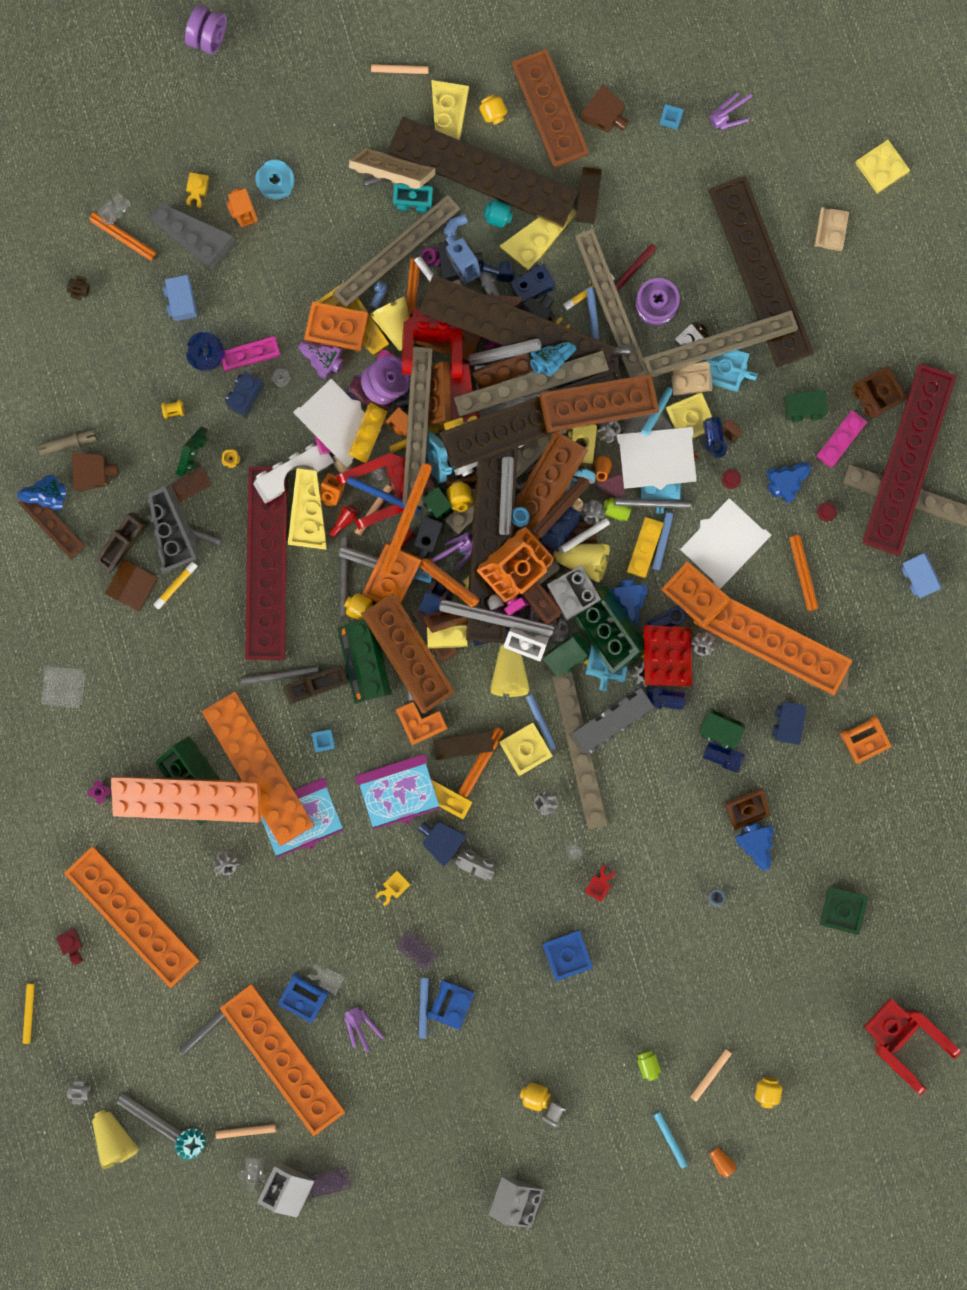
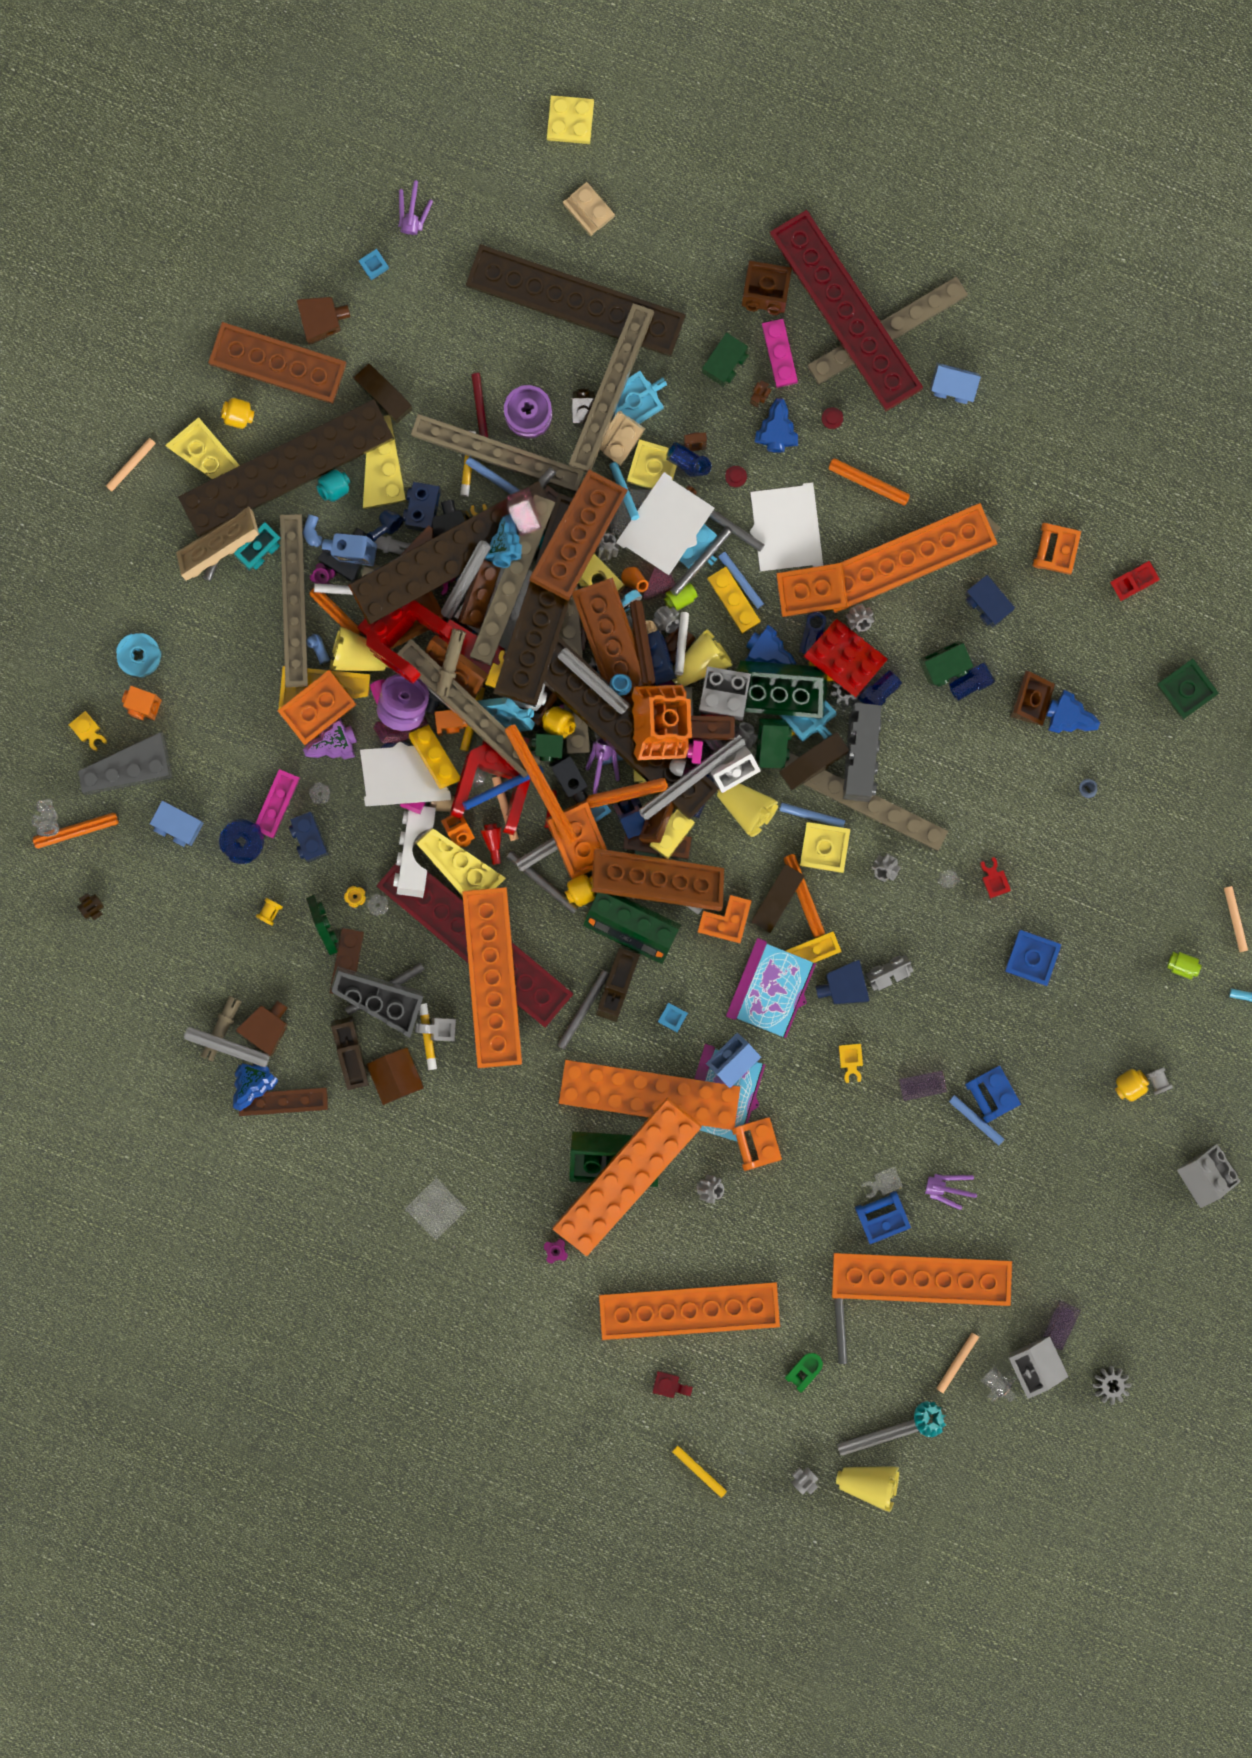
camera: 55 degrees left, 0 degrees up
none -> light grey axle [184,1027,269,1067]
none -> clear plate [367,894,389,916]
none -> light grey plate [415,1018,456,1041]
none -> dark tan pin [435,628,466,697]
none -> orange plate [462,887,522,1068]
none -> clear pink slope [507,488,542,536]
none -> medium blue brick [706,1033,761,1088]
none -> flat silver bar [709,510,765,552]
none -> orange plate [732,1117,782,1171]
none -> reddish brown plate [750,380,771,408]
none -> dark brown slope [779,732,849,791]
none -> green plate [784,1352,823,1393]
none -> light grey gear [1092,1366,1131,1405]
none -> red slope [1110,561,1160,601]

